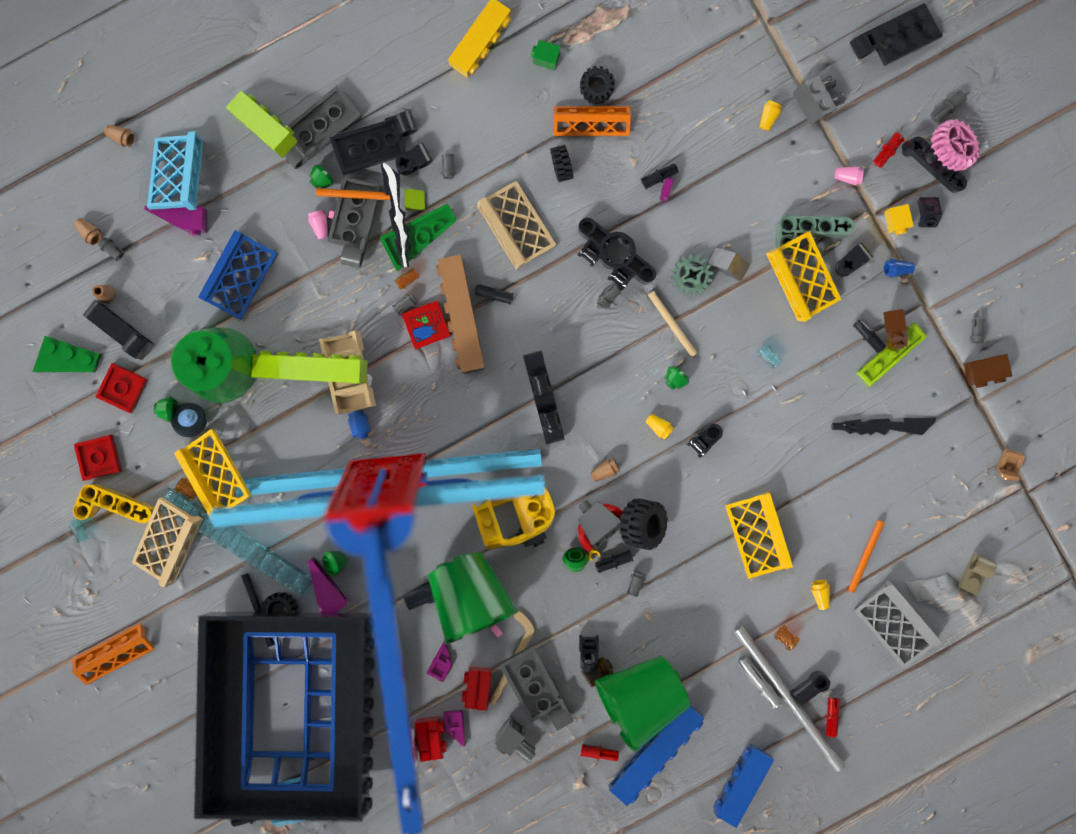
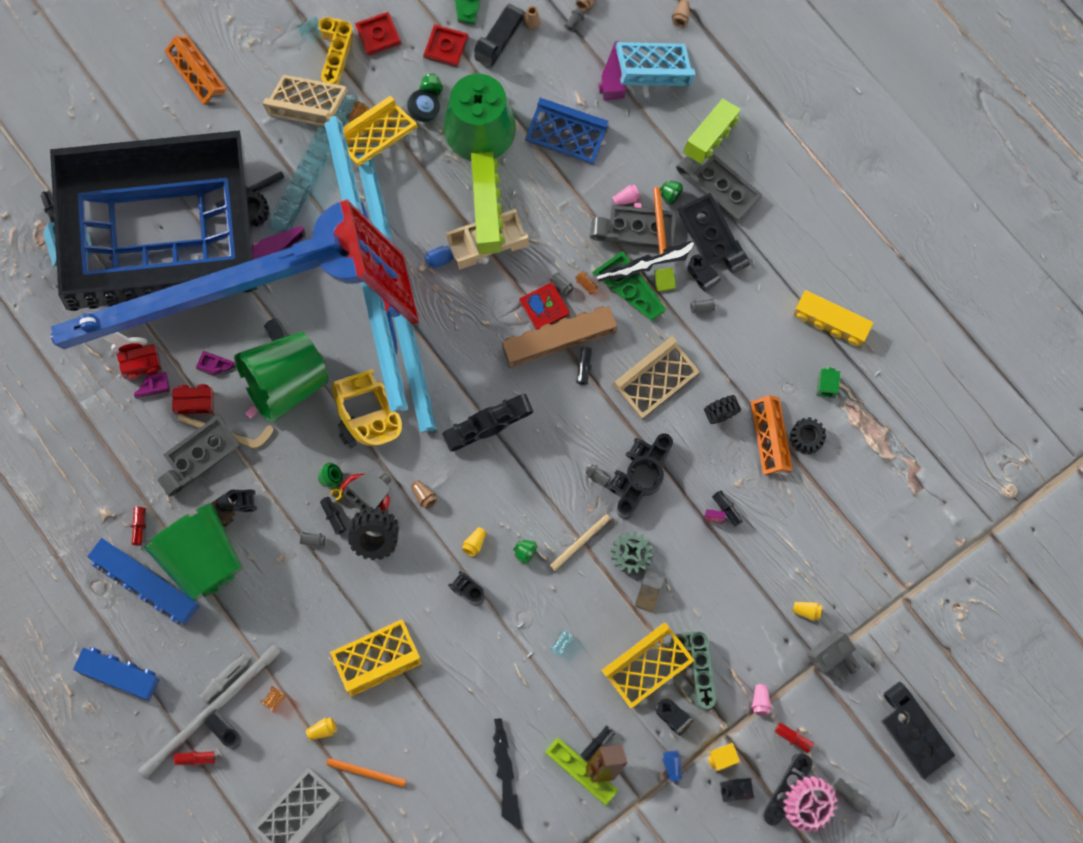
camera: 85 degrees right, 15 degrees down
dark grey brick [495,716,536,763] -> none

